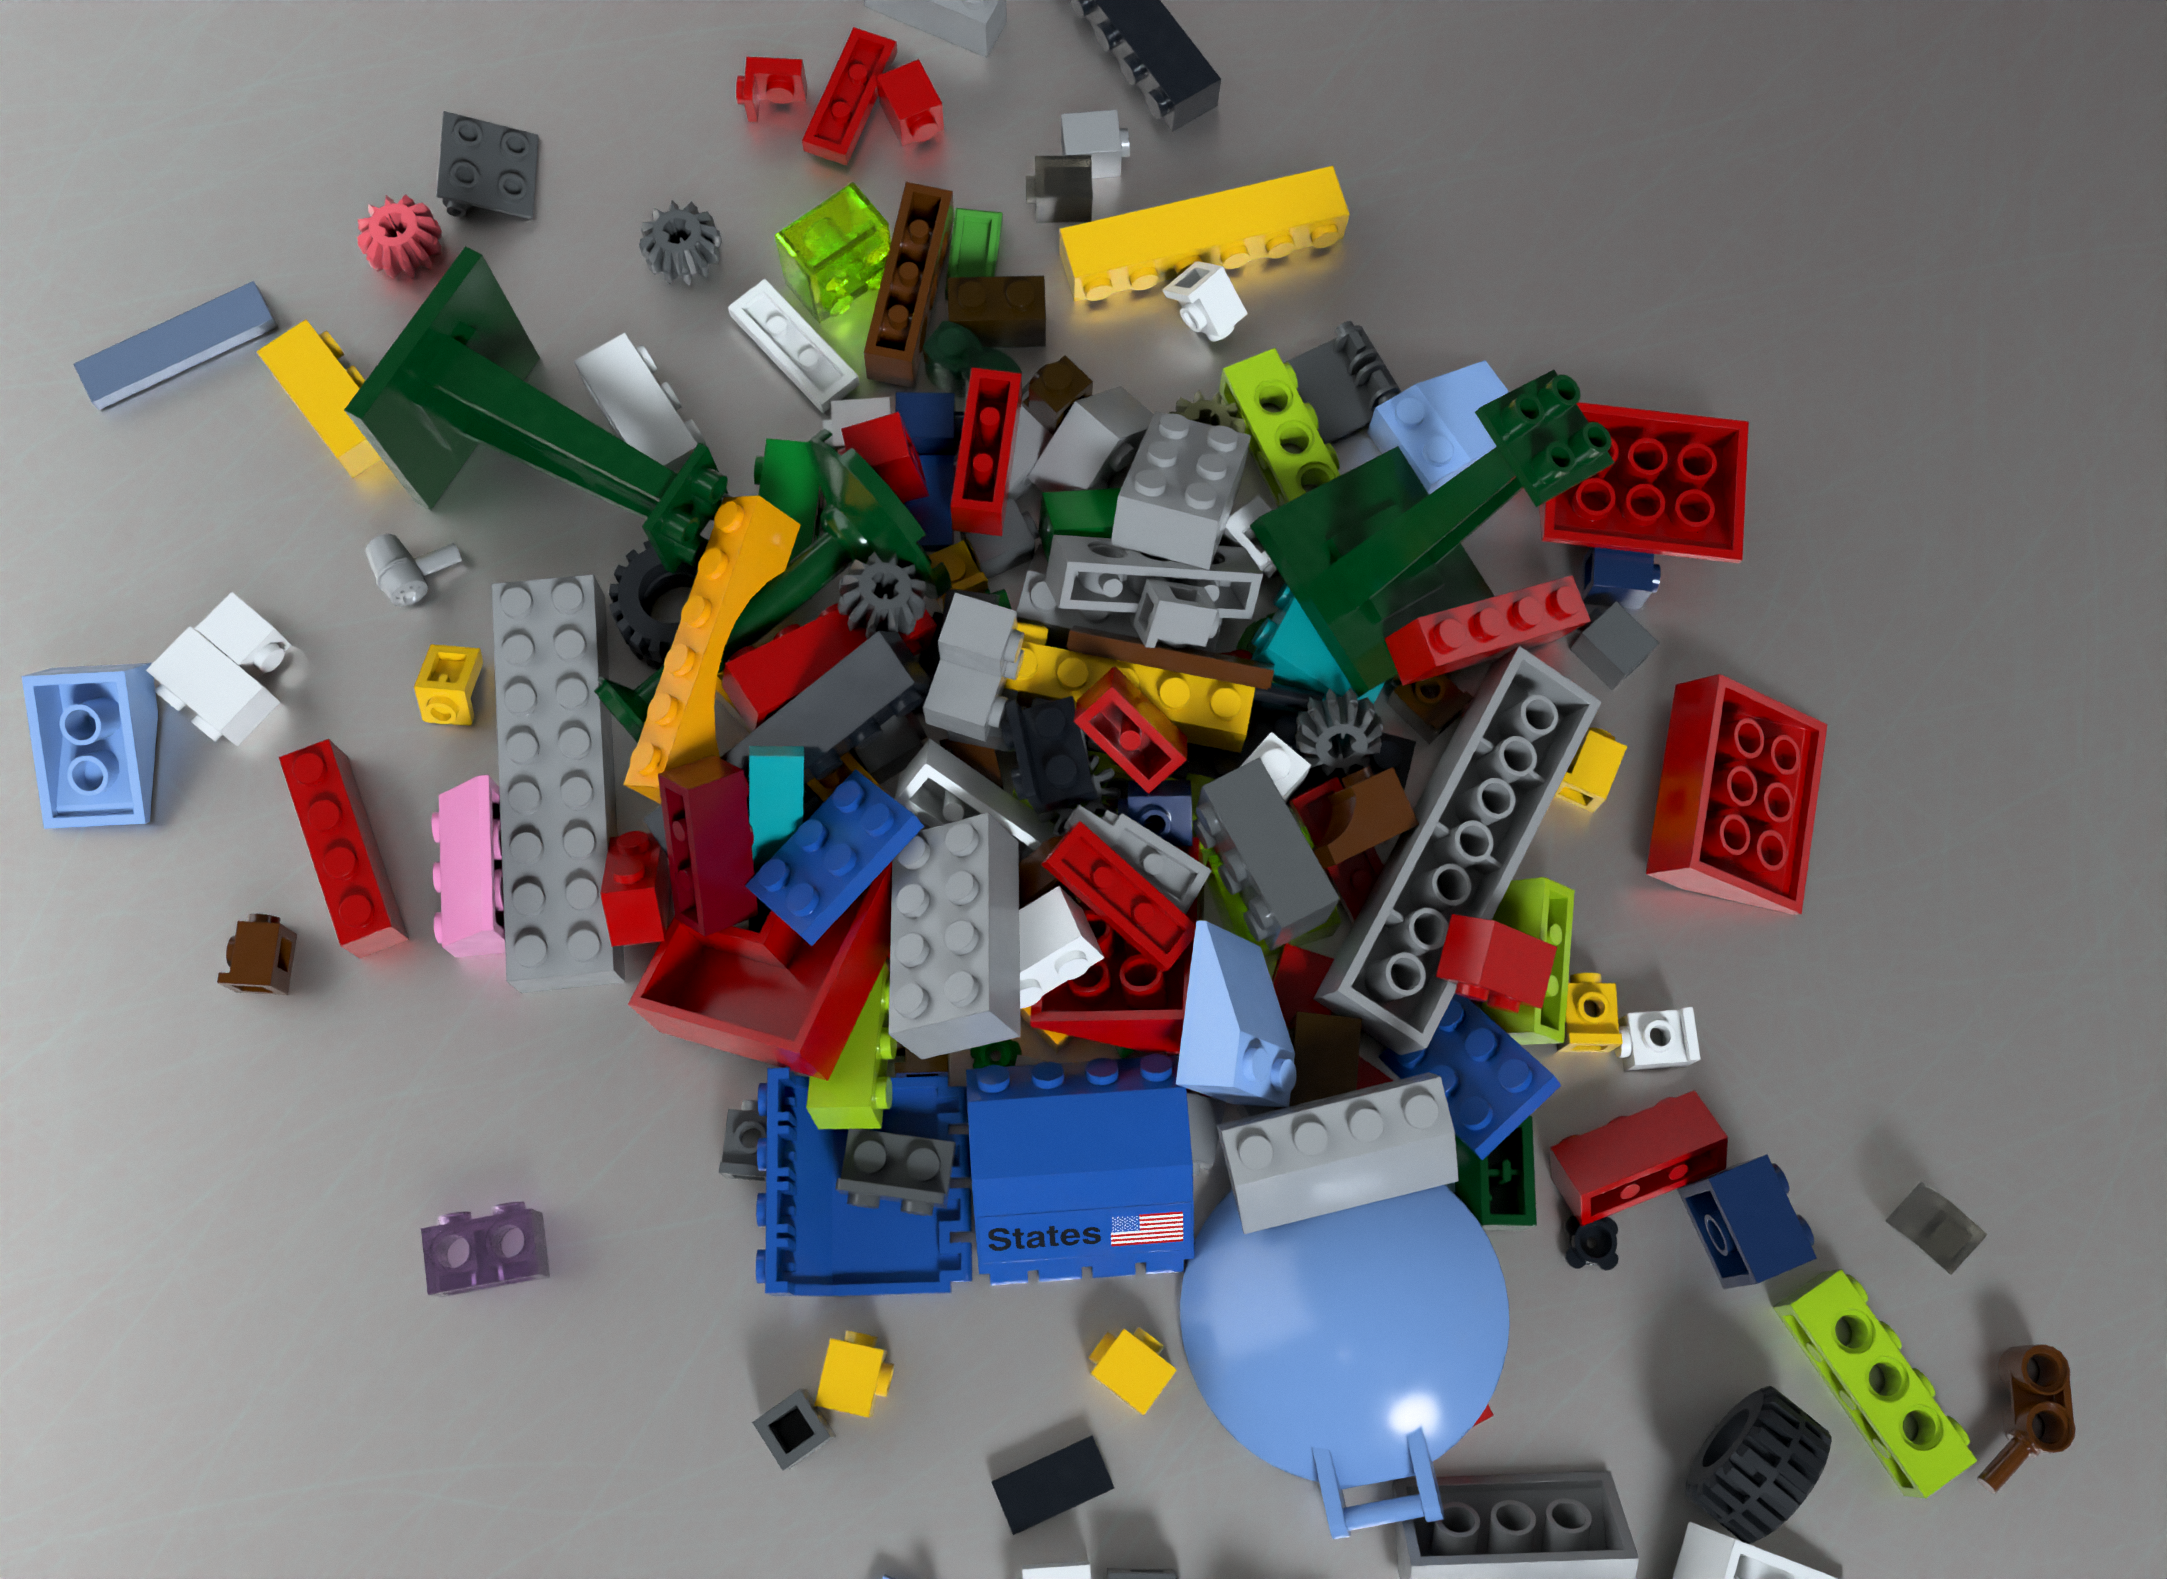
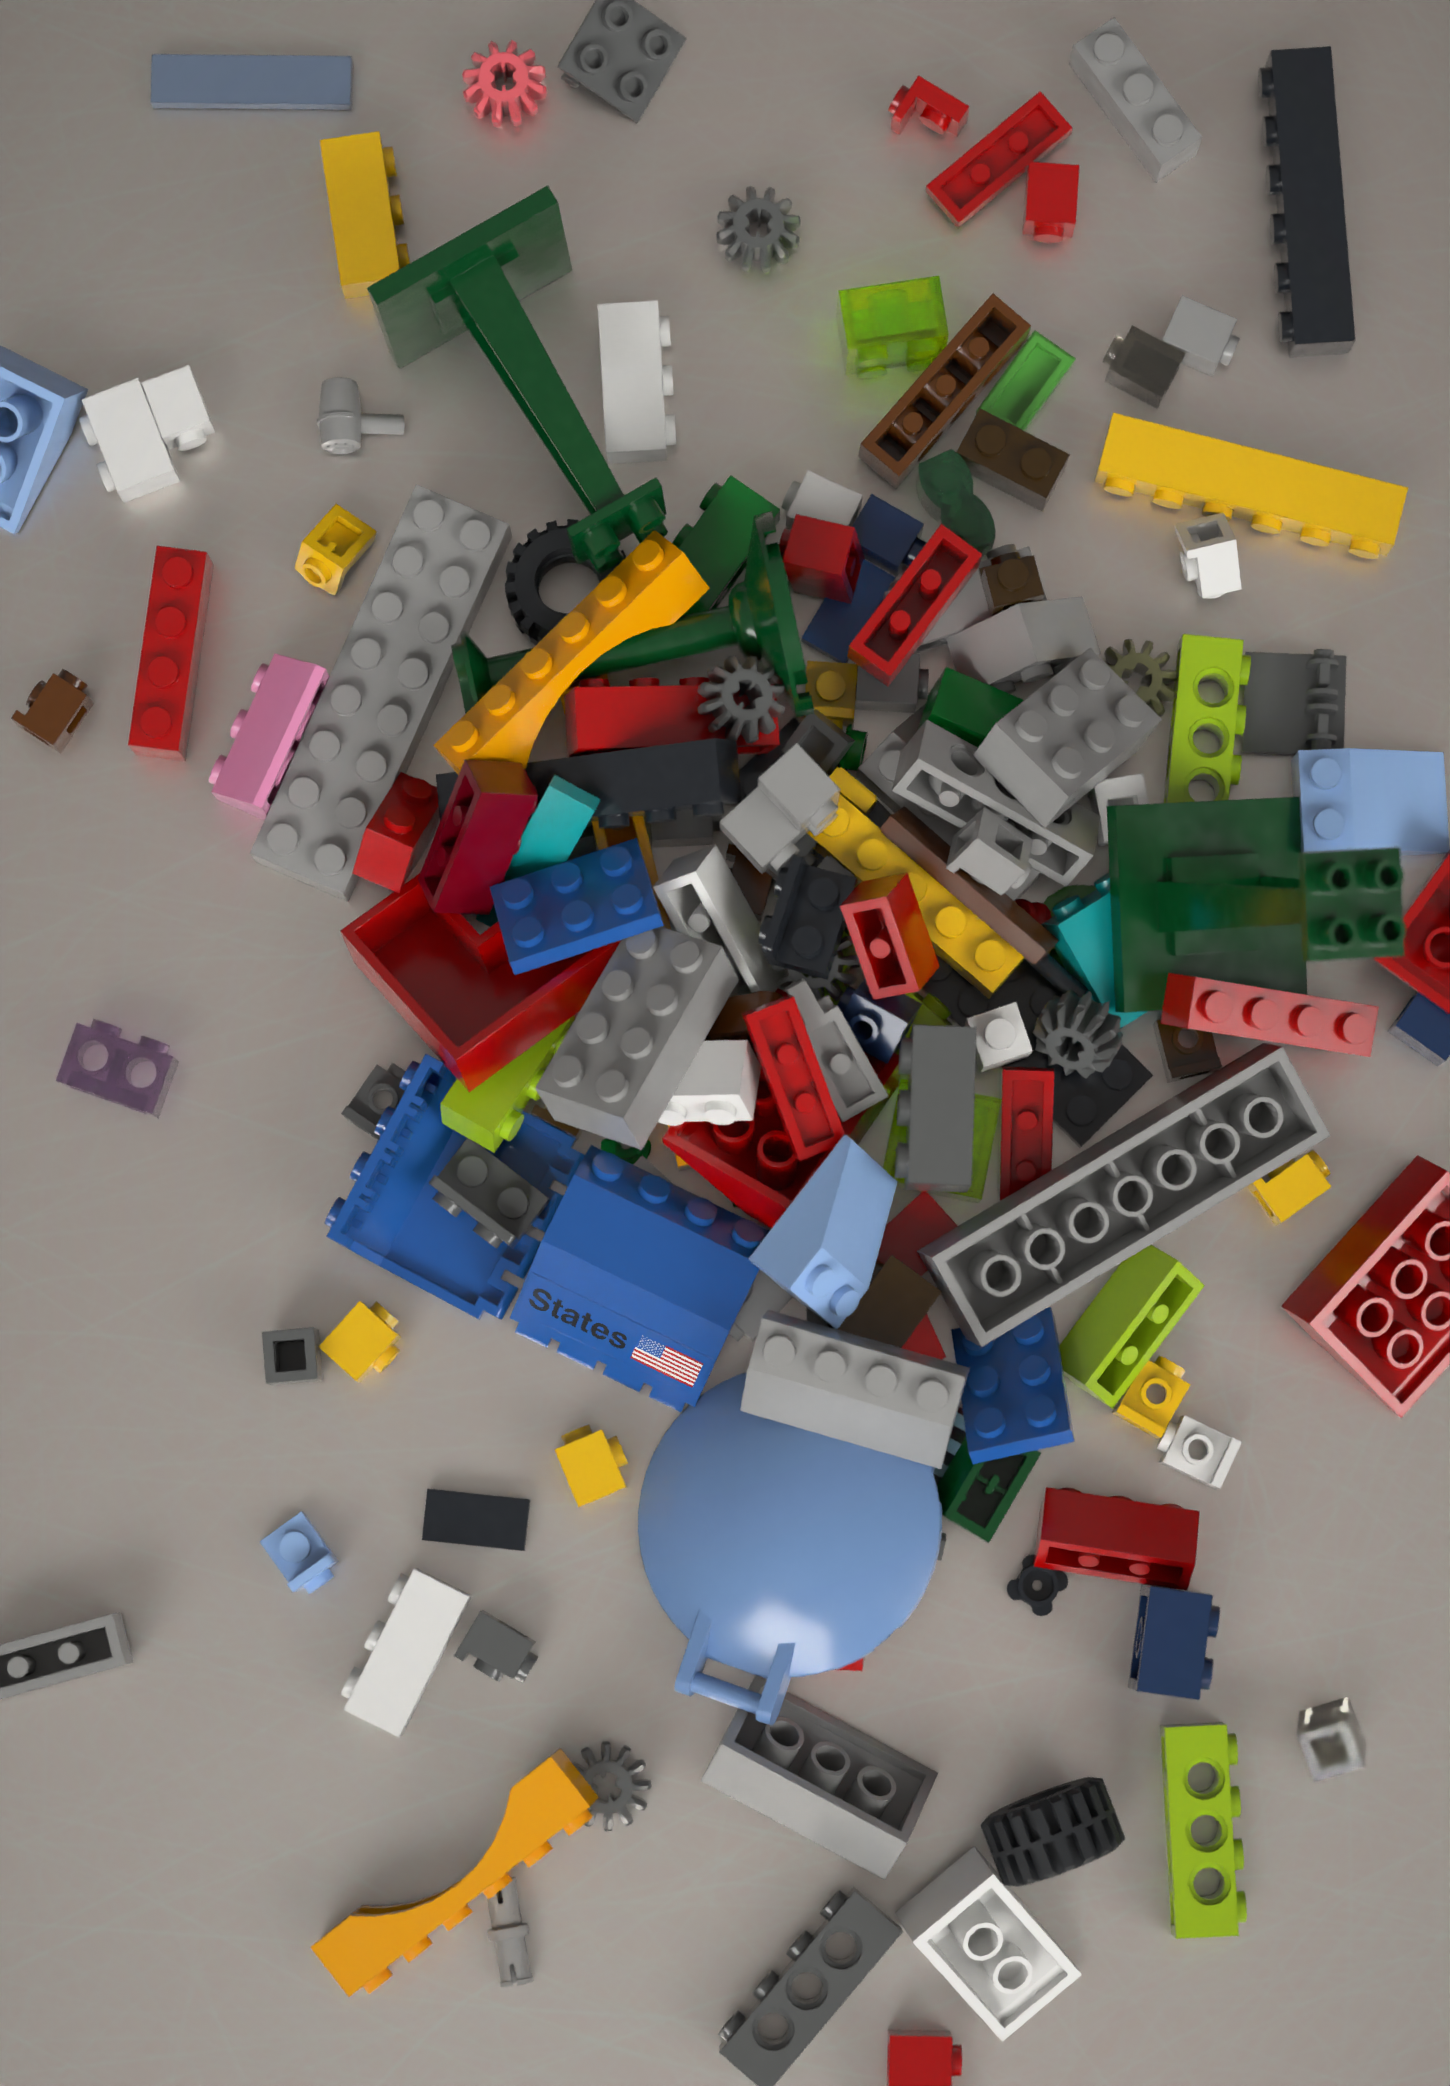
camera: 35 degrees right, 10 degrees up
white plate [728,278,860,413] -> none
reddish brown arch [1312,766,1419,869] -> none
red brick [1436,914,1557,1014] -> none
dark grey brick [1570,601,1660,691] -> none
reddish brown beam [1977,1344,2076,1494] -> none

